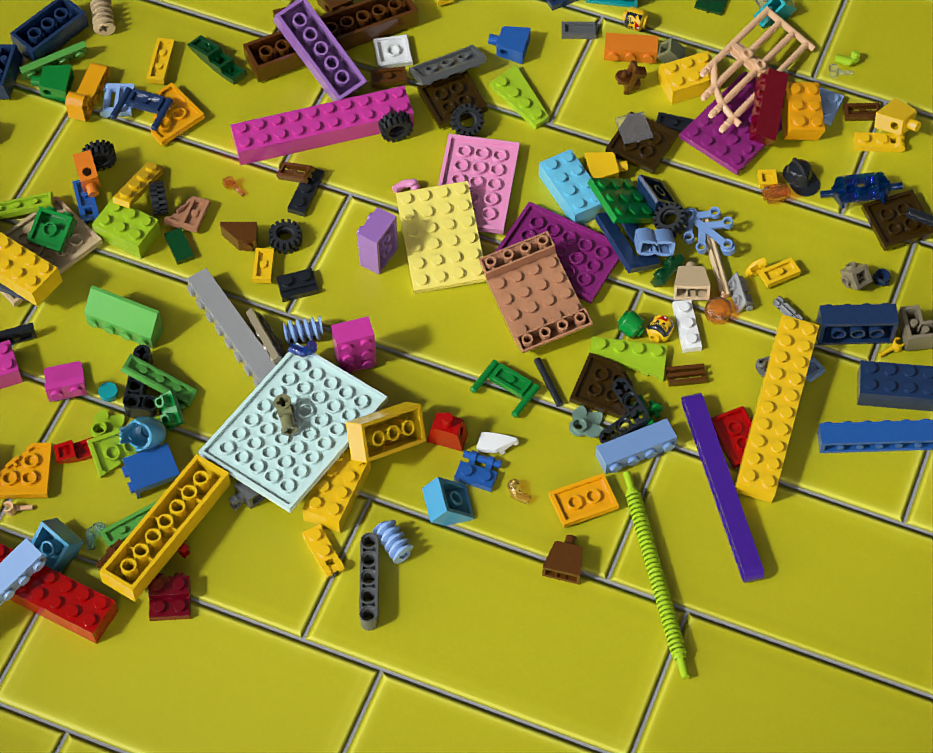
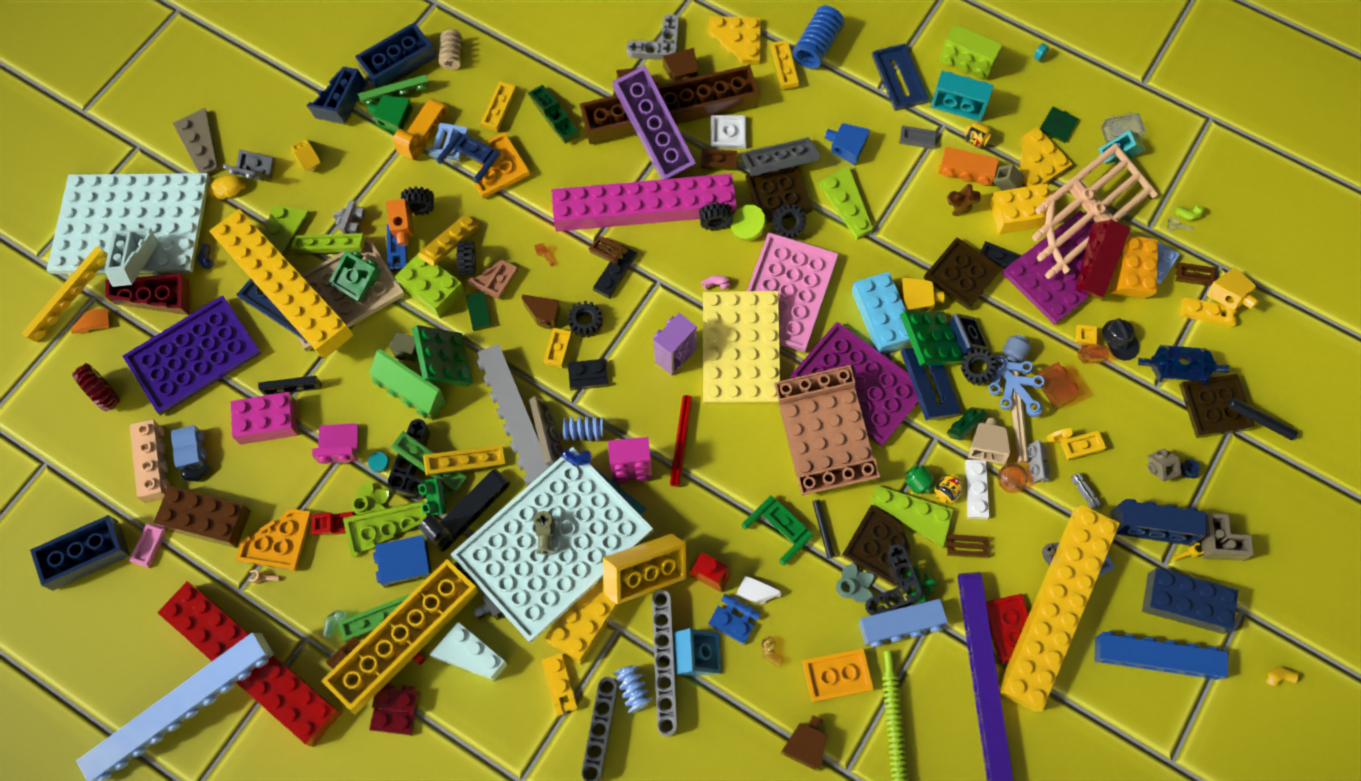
camera: 10 degrees right, 10 degrees up
dark azure slope [31,518,84,572] -> none
dark azure helmet [119,416,166,452] -> none
clear piece [615,112,653,144] -> none
medium blue brick [634,228,676,256] -> none
none -> light grey hips [333,200,366,234]
none -> olive brick [390,332,418,361]
none -> green plate [412,325,473,387]
none -> black beam [419,469,510,552]
none -> yellow plate [423,445,505,476]
none -> light aqua wedge [430,622,508,681]
none -> light grey beam [652,590,677,737]
none -> red axle [670,395,693,487]
none -> lime tile [731,205,767,241]
none -> sand blue head [1002,334,1031,363]
none -> yellow plate [1020,127,1072,187]
none -> clear orange brick [1036,362,1080,410]

